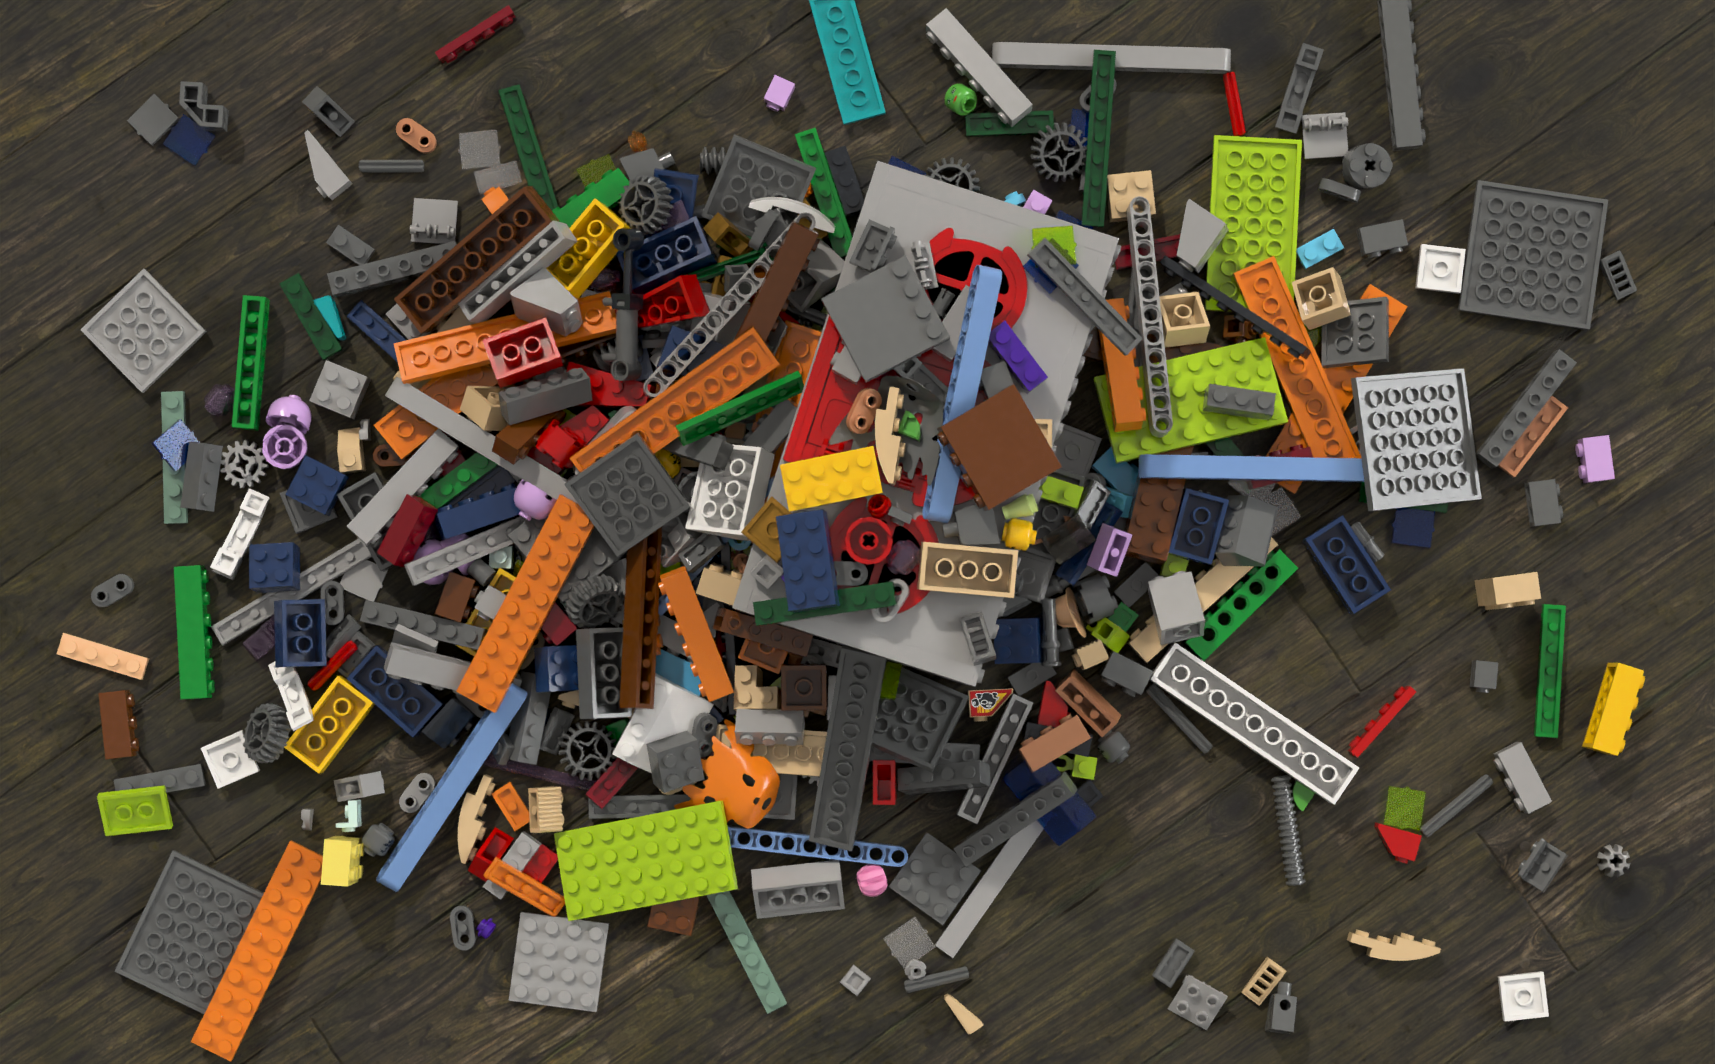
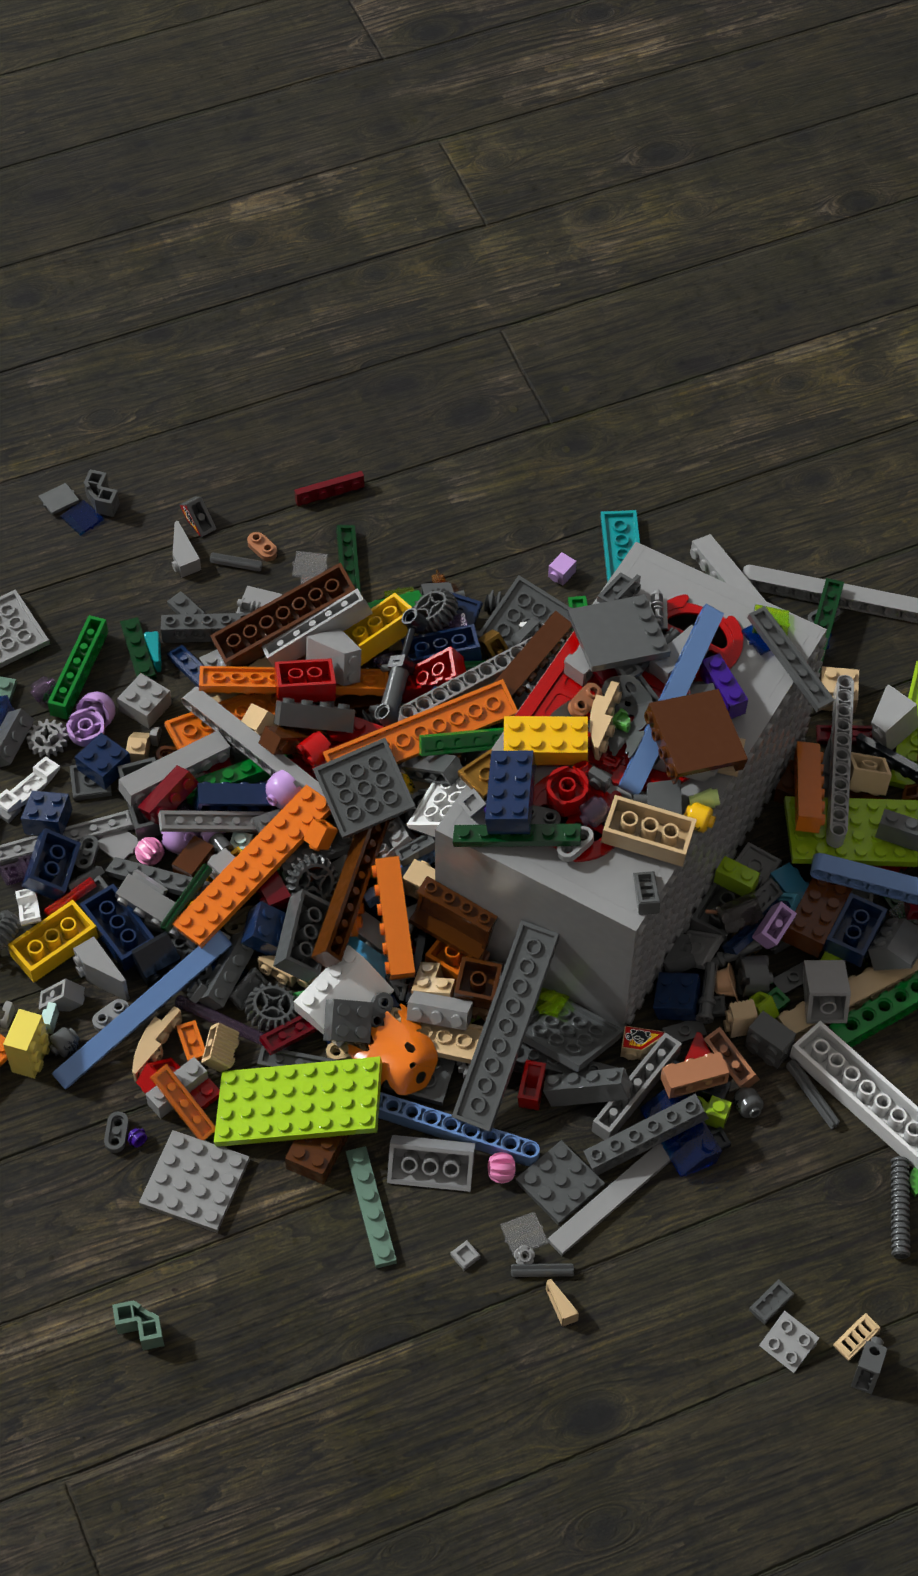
camera: 15 degrees right, 30 degrees down
none -> light grey slope [73,936,130,1001]
none -> bright pink piece [135,837,164,866]
none -> dark green axle [160,864,212,932]
none -> orange brick [303,819,338,851]

